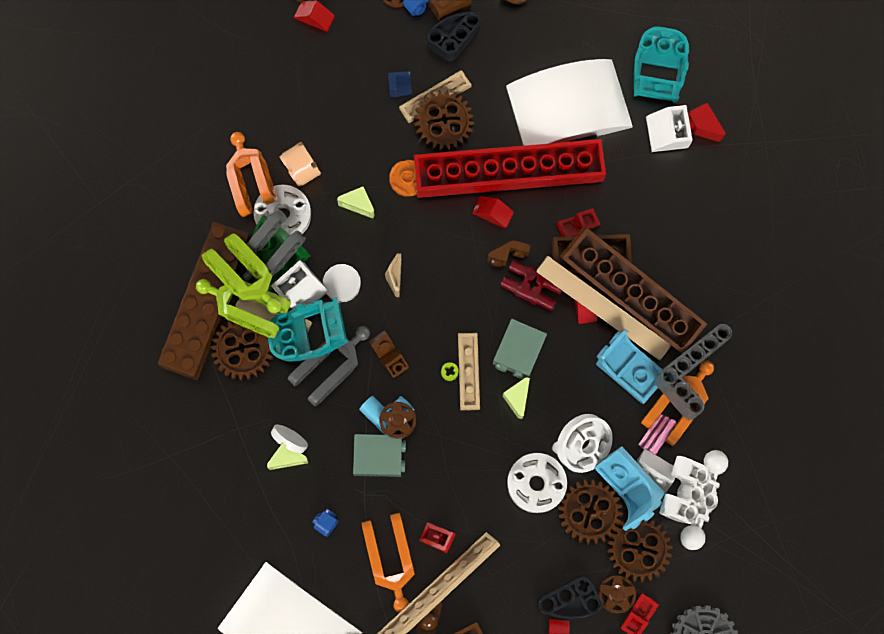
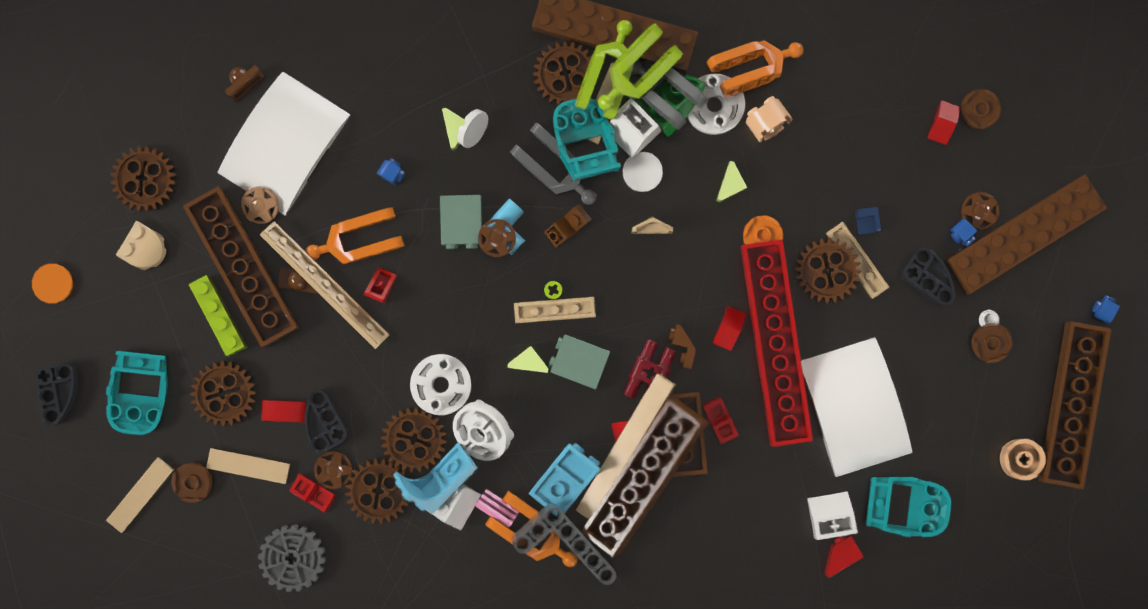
camera: 90 degrees right, 10 degrees up
white connector [659,450,728,550] -> none

